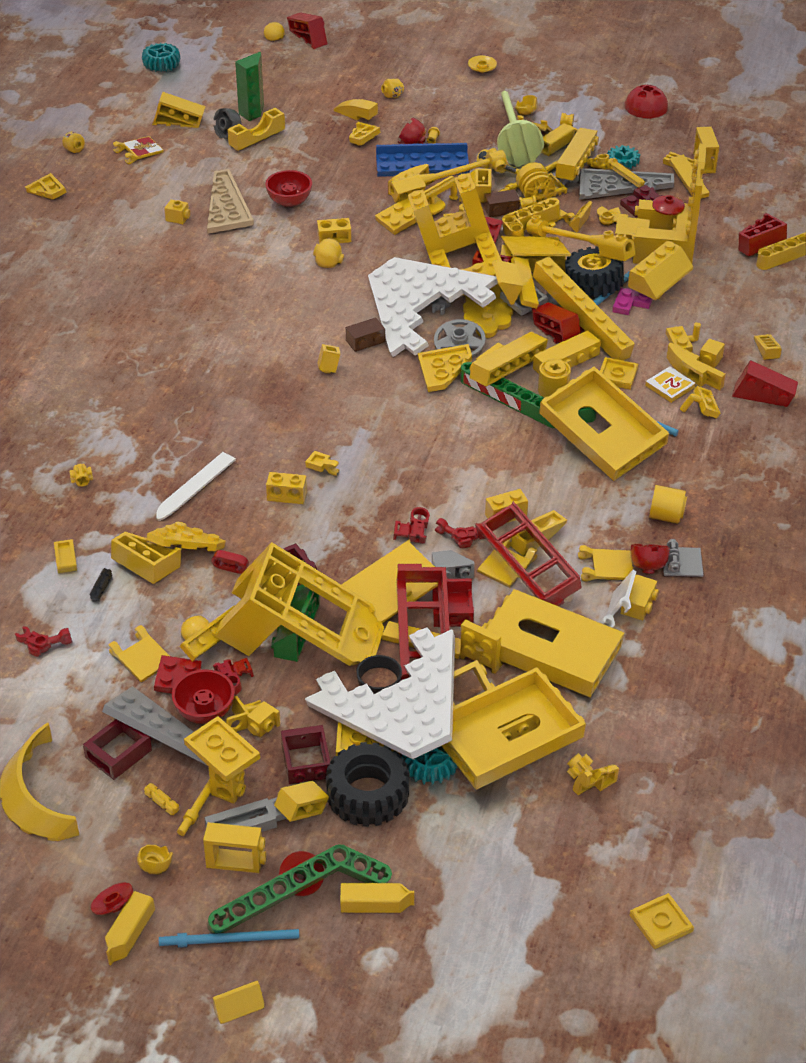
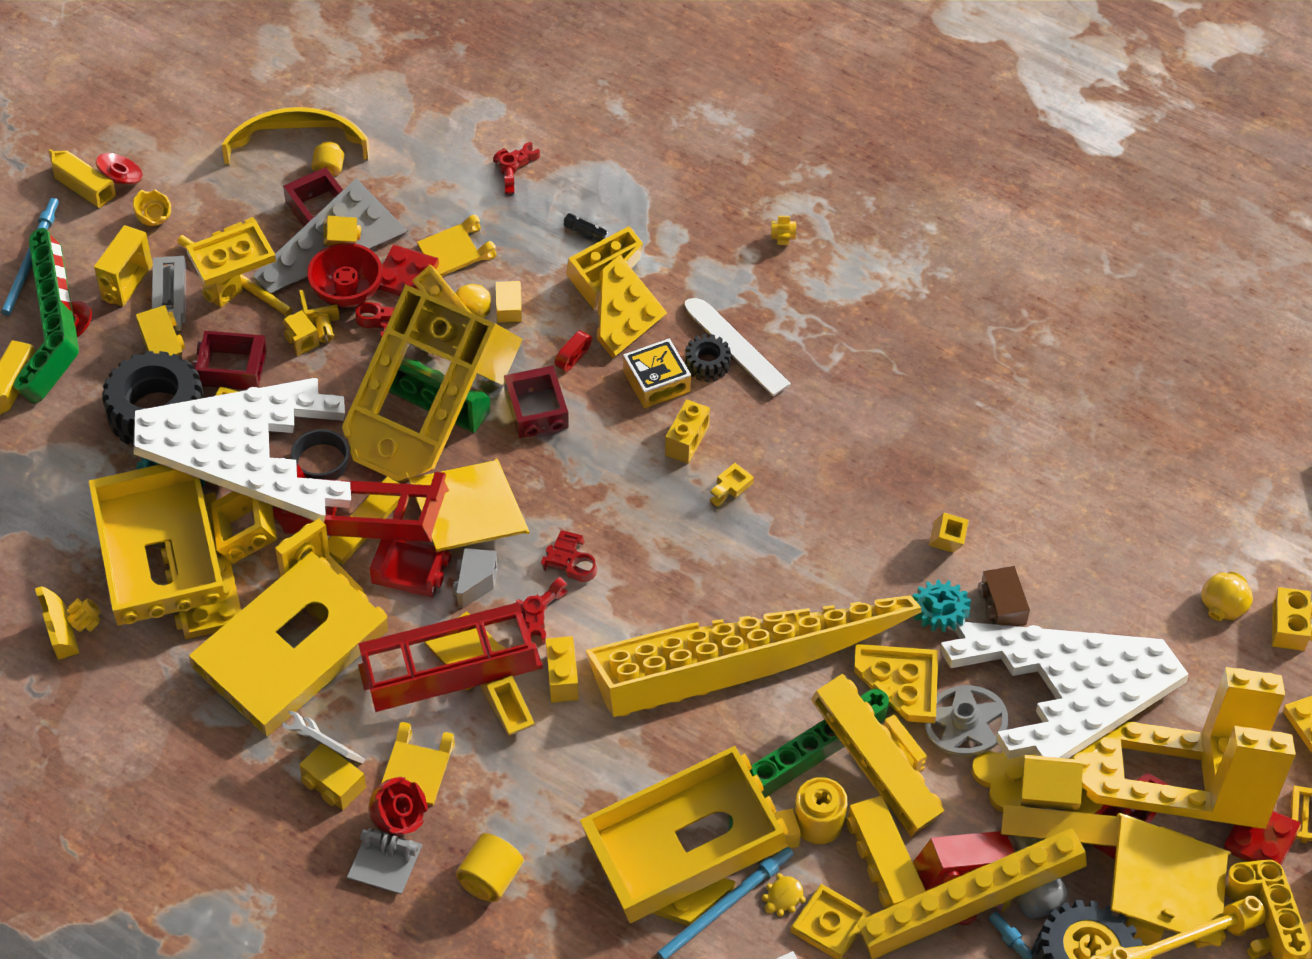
camera: 105 degrees right, 10 degrees up
yellow tile [54,539,77,573] -> none
none -> yellow head [311,142,344,177]
none -> yellow brick [323,216,361,246]
none -> yellow slope [496,281,522,323]
none -> yellow wedge [586,595,922,717]
none -> piece [623,338,691,408]
none -> black tyre [685,334,731,382]
none -> teal gear [912,579,971,632]

